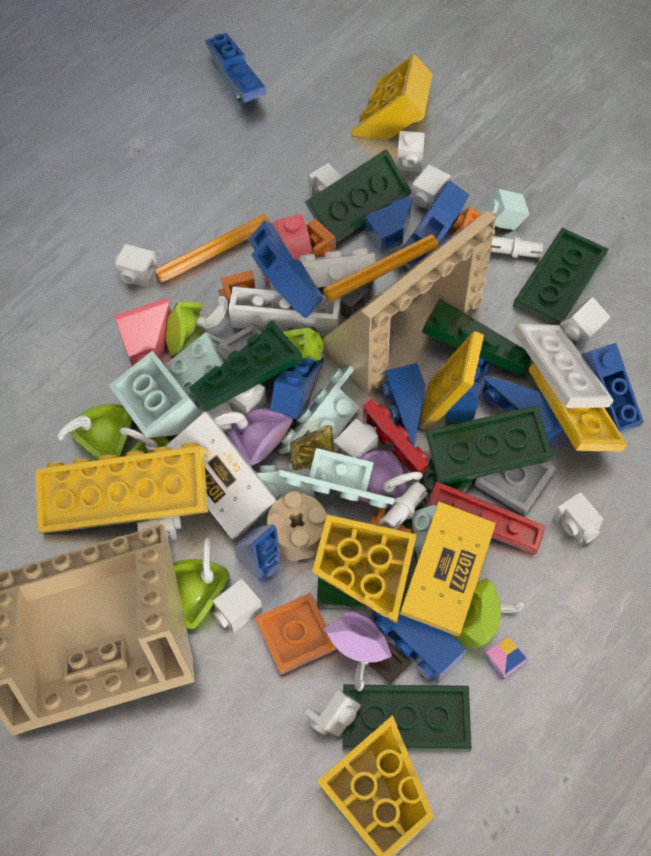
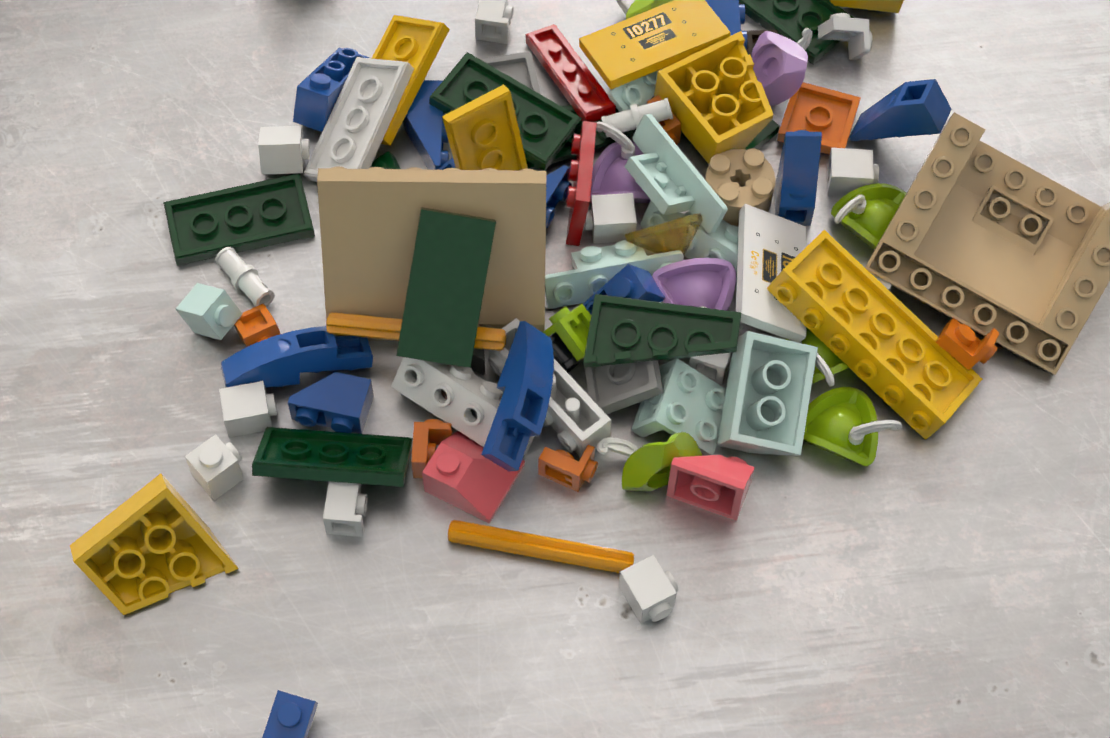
camera: 140 degrees left, 0 degrees up
none -> dark green tile [396,207,496,368]
none -> blue slope [849,79,952,141]
none -> orange bracket [936,317,1000,370]

